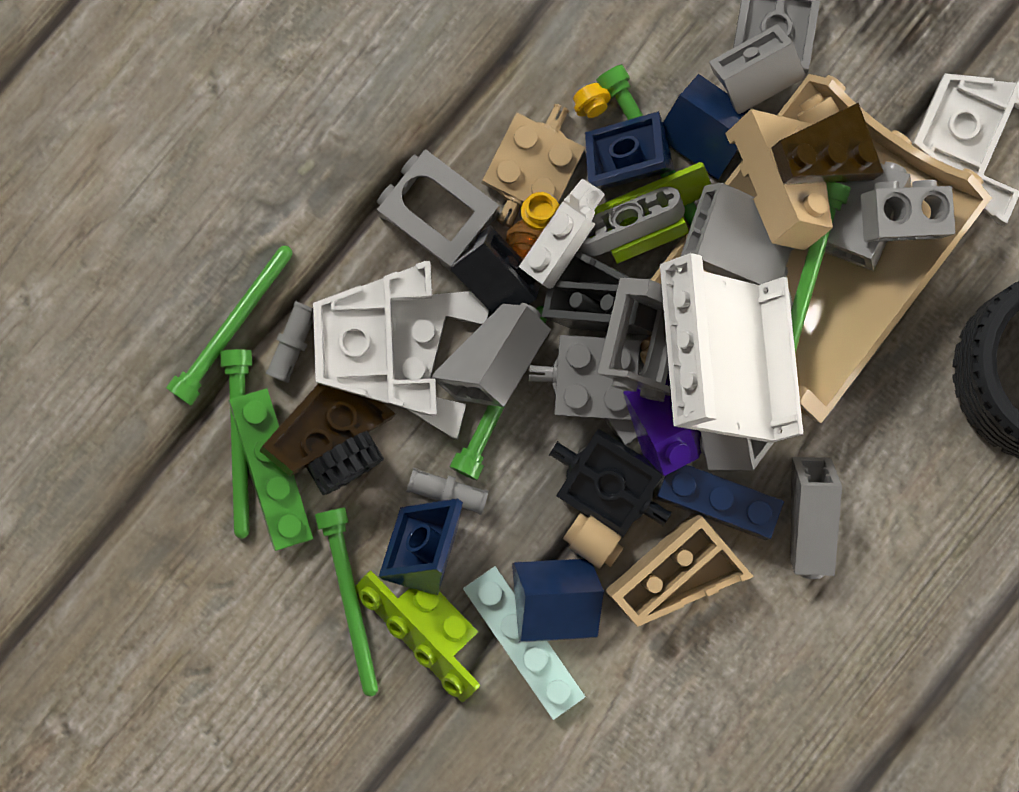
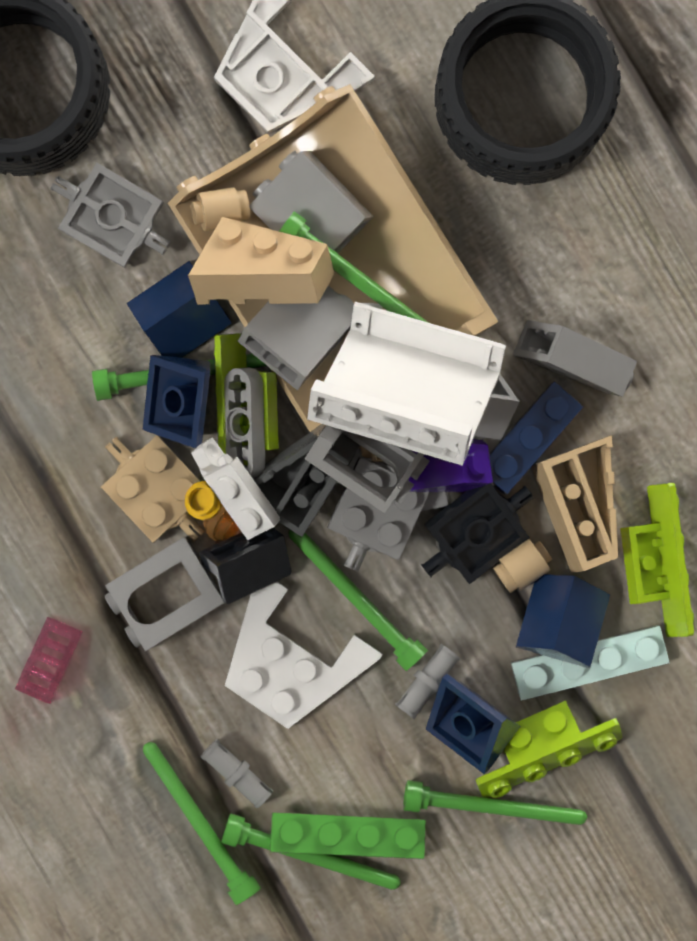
camera: 75 degrees left, 5 degrees up
dark brown wing [260,384,396,476] -> none
black tyre [306,431,384,495] -> none
white wing [313,261,437,416] -> none
light grey slope [431,303,551,407] -> none
yellow plate [573,83,611,118] -> none
light grey panel [709,24,805,114] -> none
dark brown wing [771,102,884,184] -> none
light grey brick [861,180,956,242] -> none
none -> clear pink slope [15,617,83,704]
none -> lime bracket [620,483,694,637]

